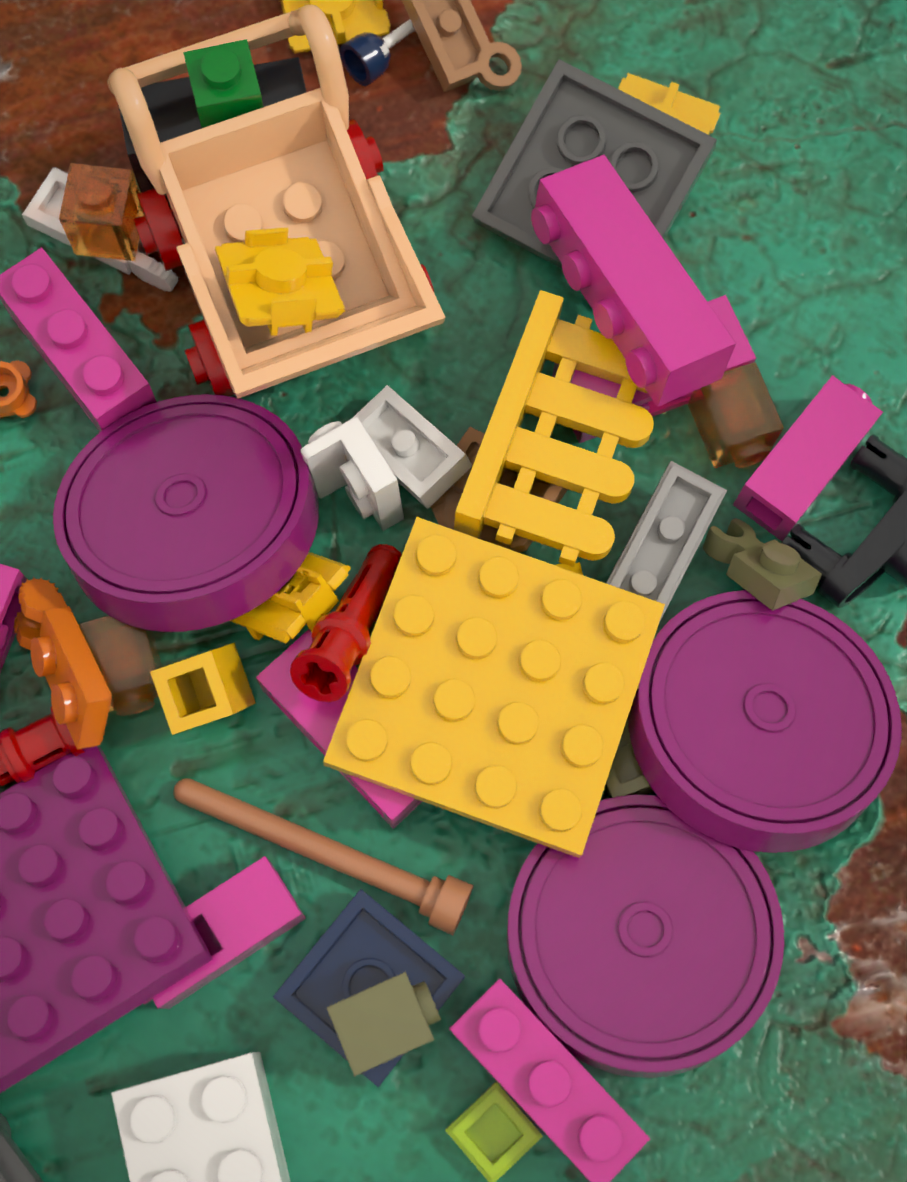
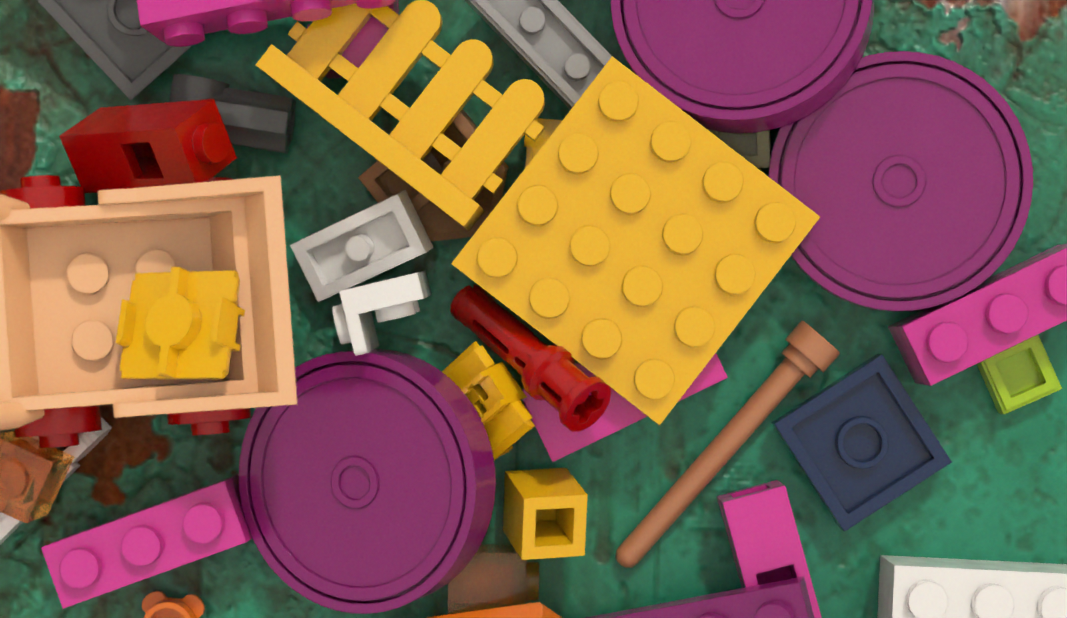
camera: 65 degrees left, 15 degrees up
olive brick [327,972,441,1076] -> none
none -> red brick [59,99,237,193]
none -> dark grey piece [169,74,296,154]

